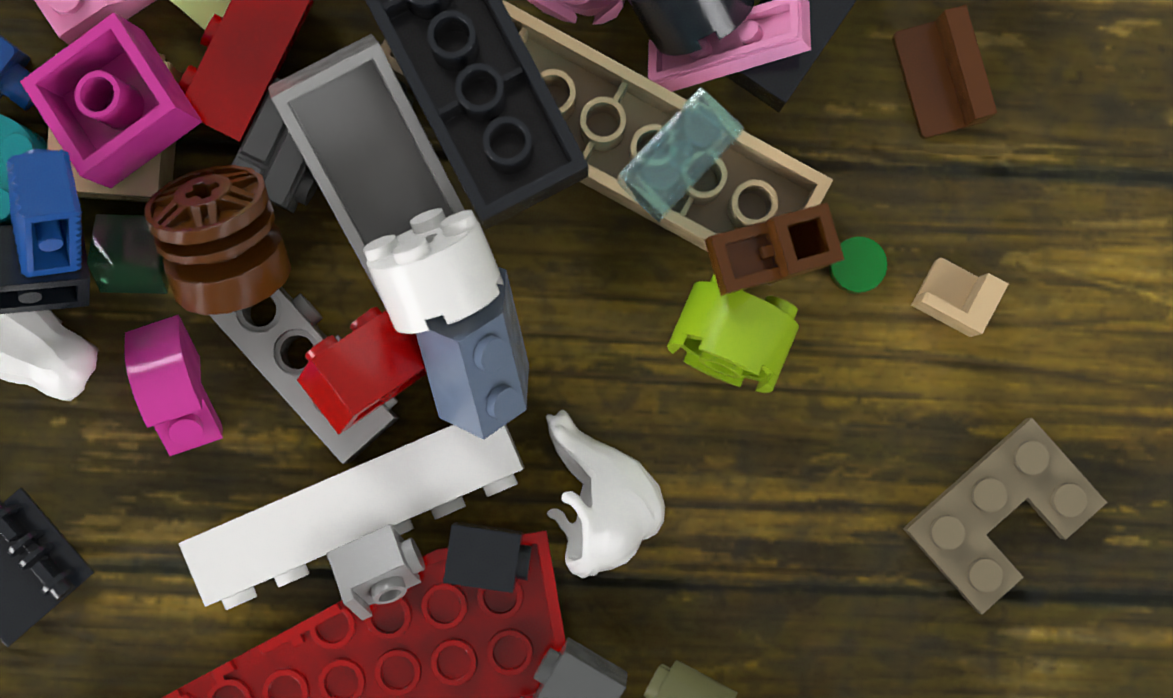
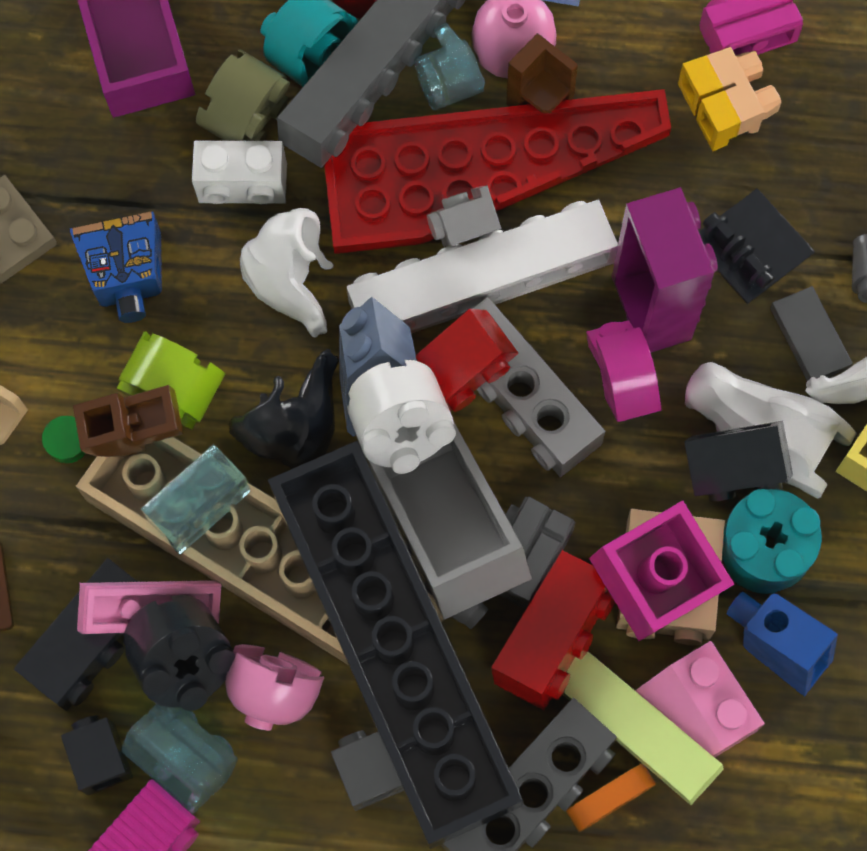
camera: 170 degrees left, 15 degrees down
blue brick [7,149,82,278] -> none
clear green brick [87,214,169,294] -> none
reddish brown wheel [144,165,292,315] -> none
black brick [443,521,532,593] -> none
none -> blue torso [70,211,162,323]
none -> white brick [192,141,287,204]
none -> black piece [229,349,339,469]
none -> magenta piece [612,187,718,353]

